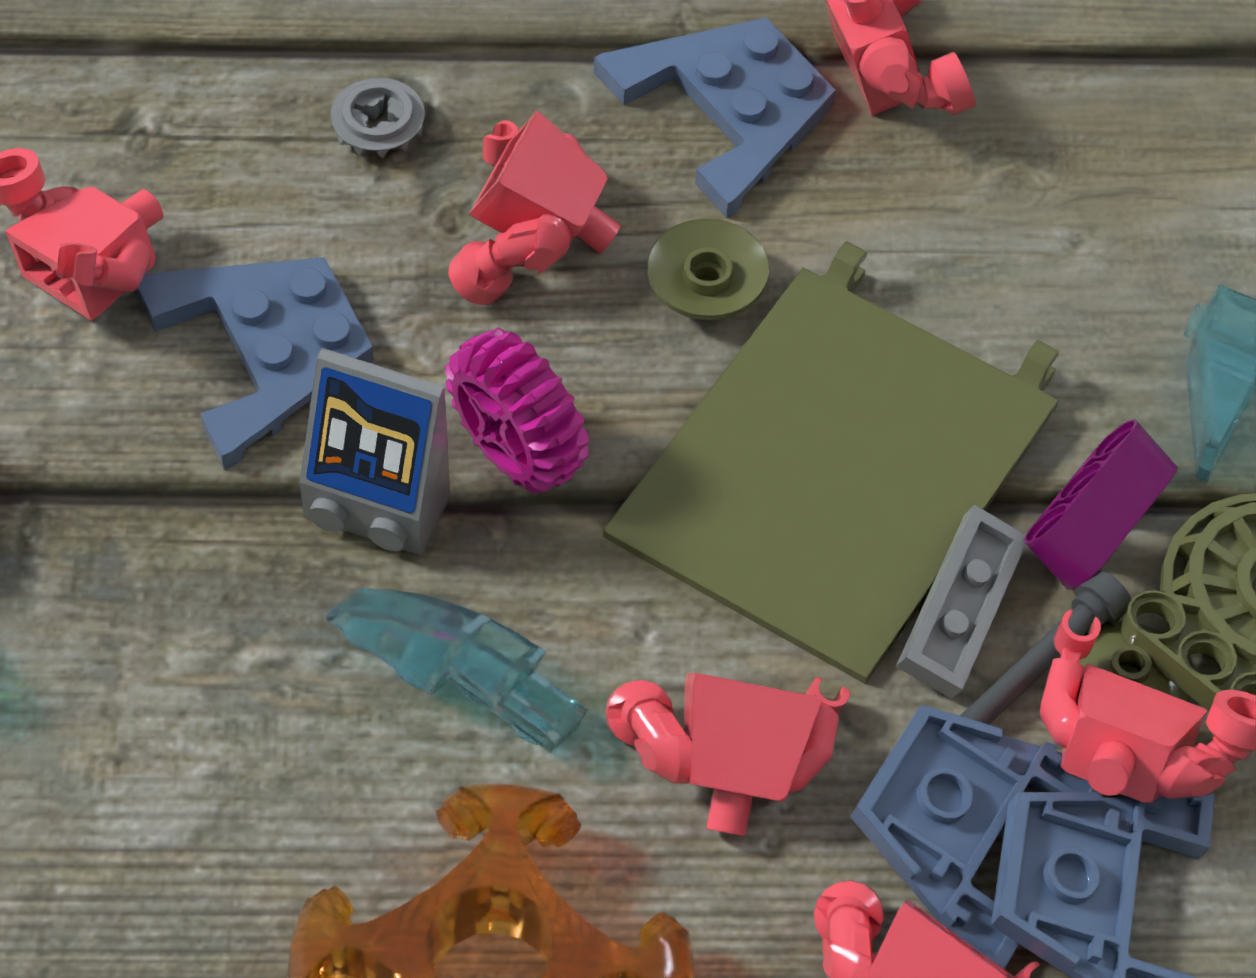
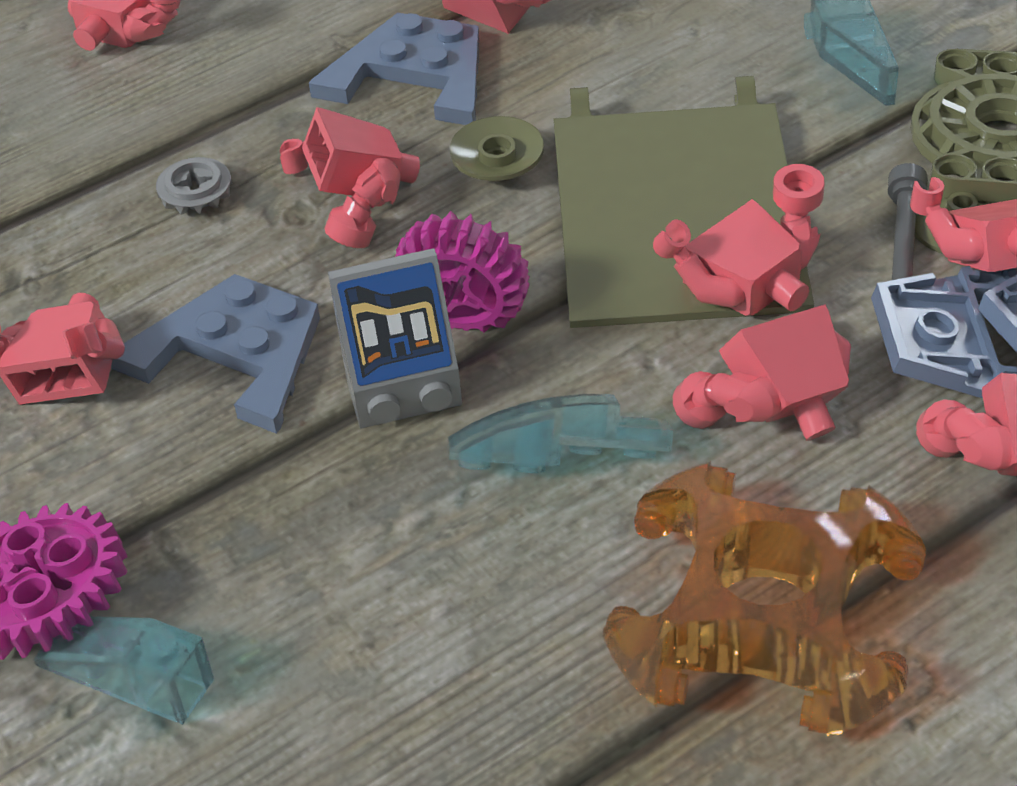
camera: 30 degrees left, 10 degrees down
light grey plate [896,505,1026,699] -> none
magenta beam [1024,419,1178,590] -> none
none -> coral torso [653,164,825,316]

